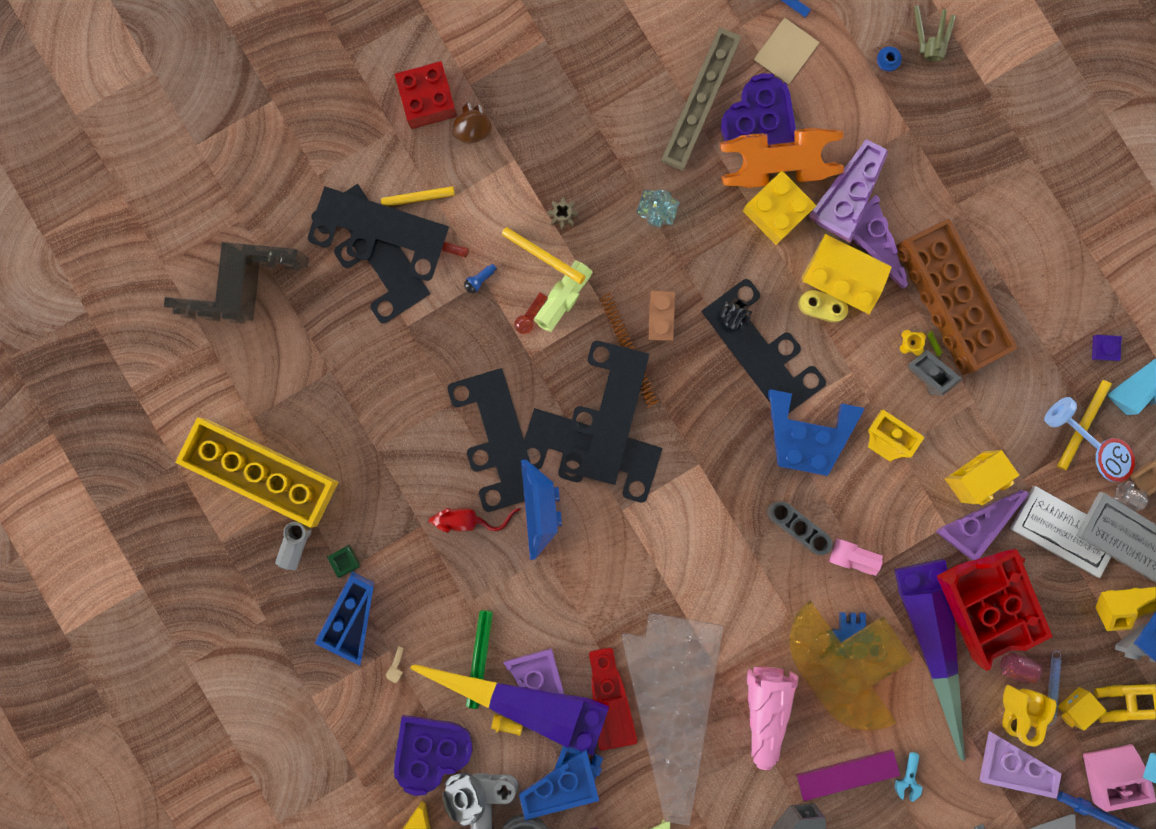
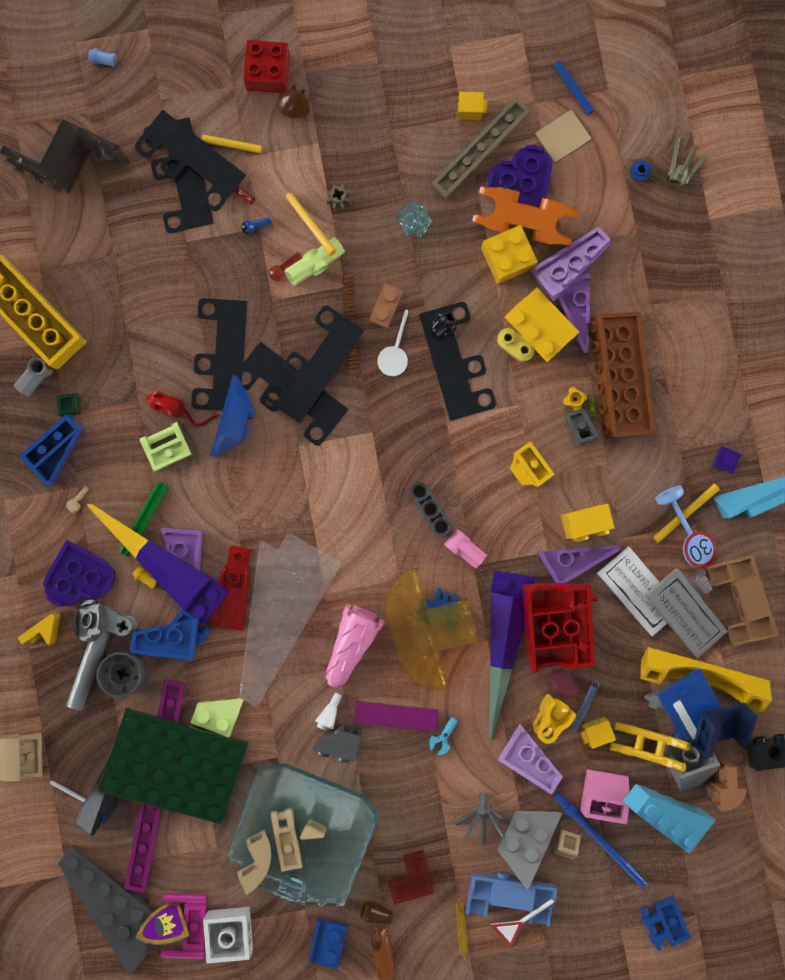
camera: 25 degrees right, 0 degrees up
blue wing [768,389,864,476] -> none
none -> light blue pin [88,48,116,67]
none -> yellowish green plate [140,421,193,472]
none -> white cone [315,692,342,732]
none -> white piece [377,310,409,377]
none -> yellow brick [457,91,487,121]

